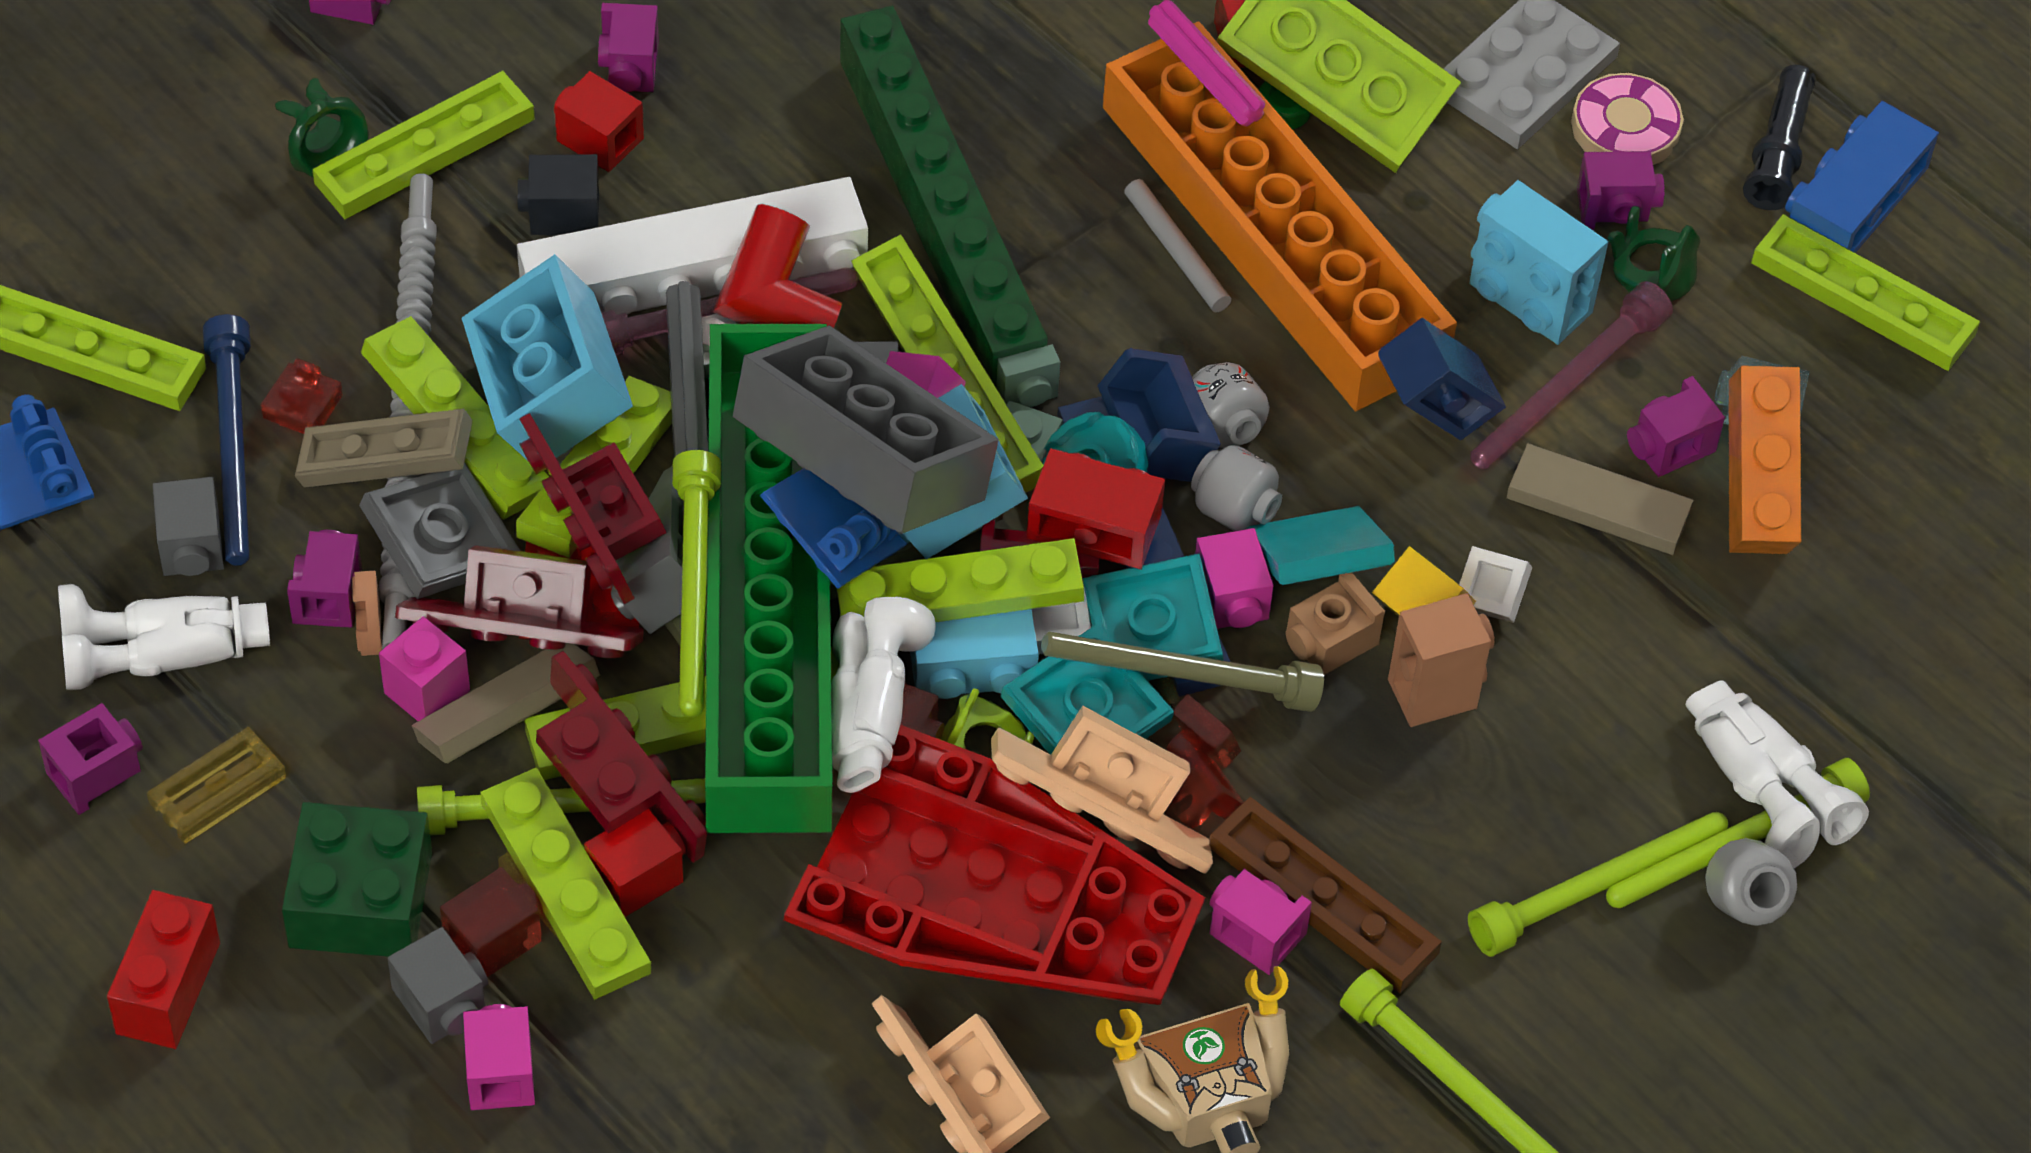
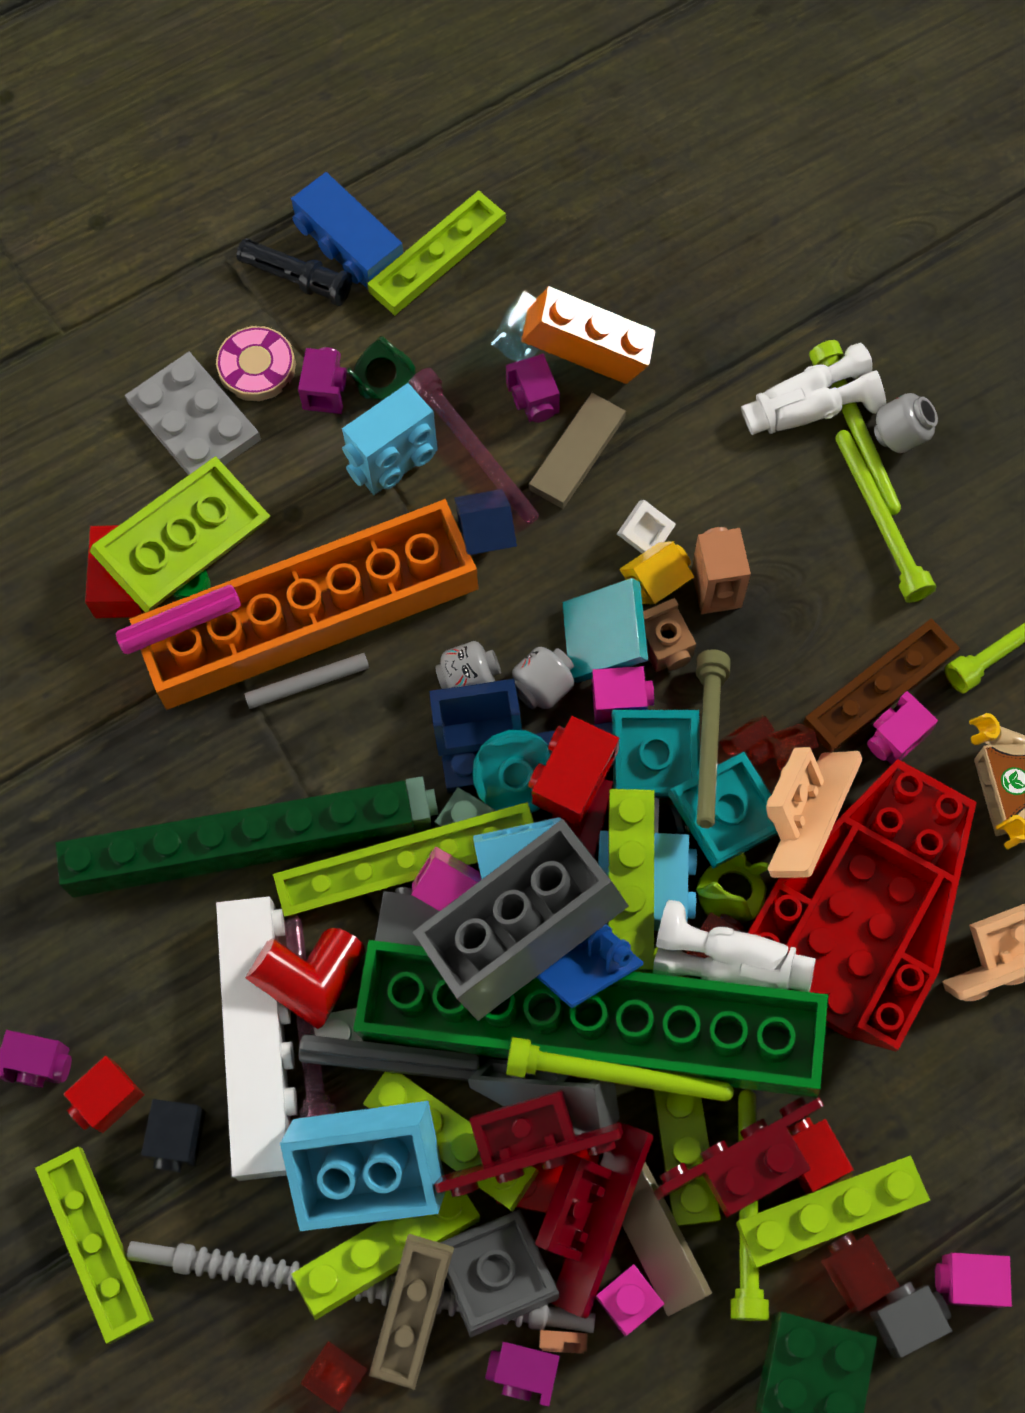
camera: 75 degrees left, 15 degrees up
dark green piece [275,78,369,178] -> none

